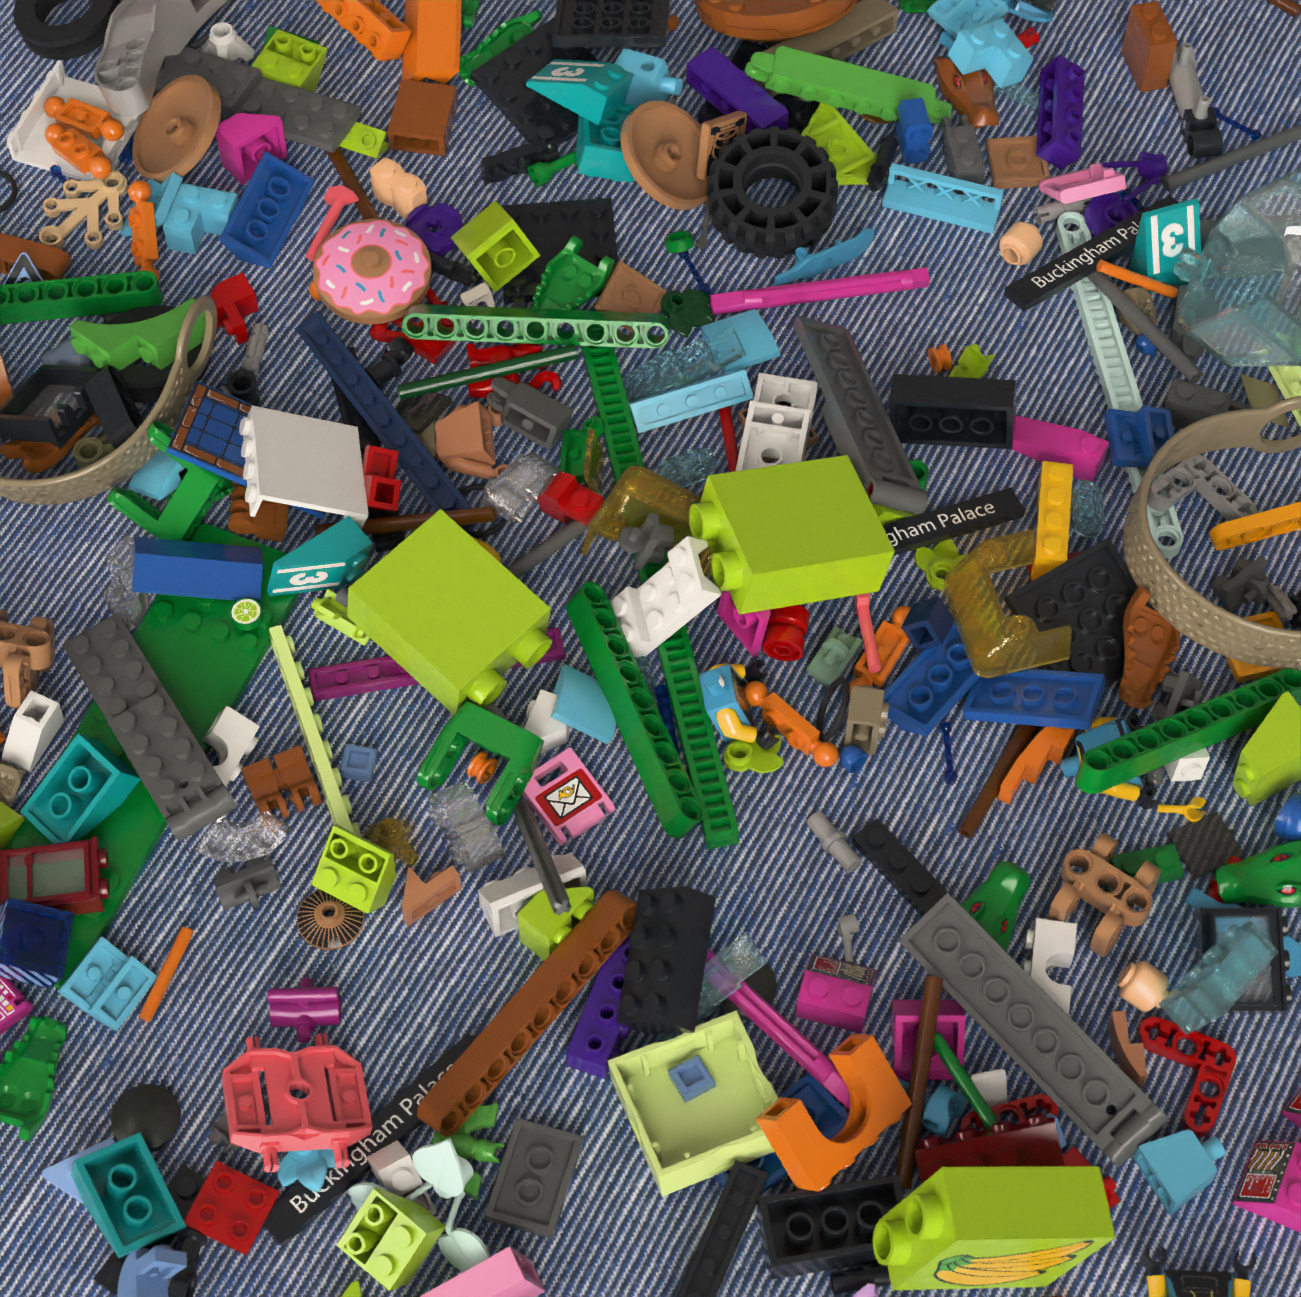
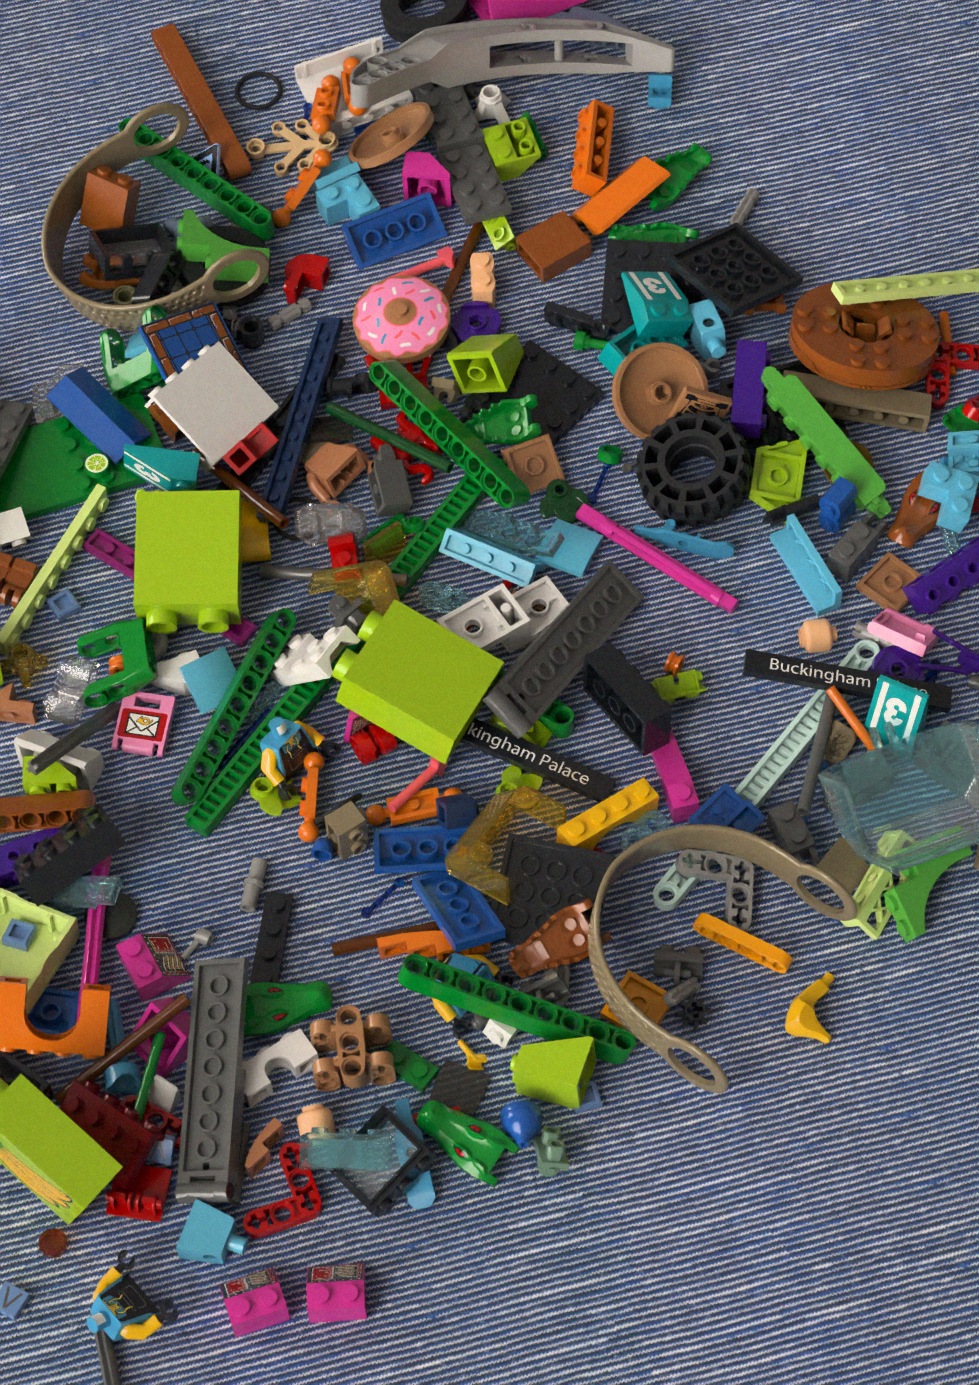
camera: 50 degrees right, 0 degrees up
sand green hips [807,626,863,688] -> none

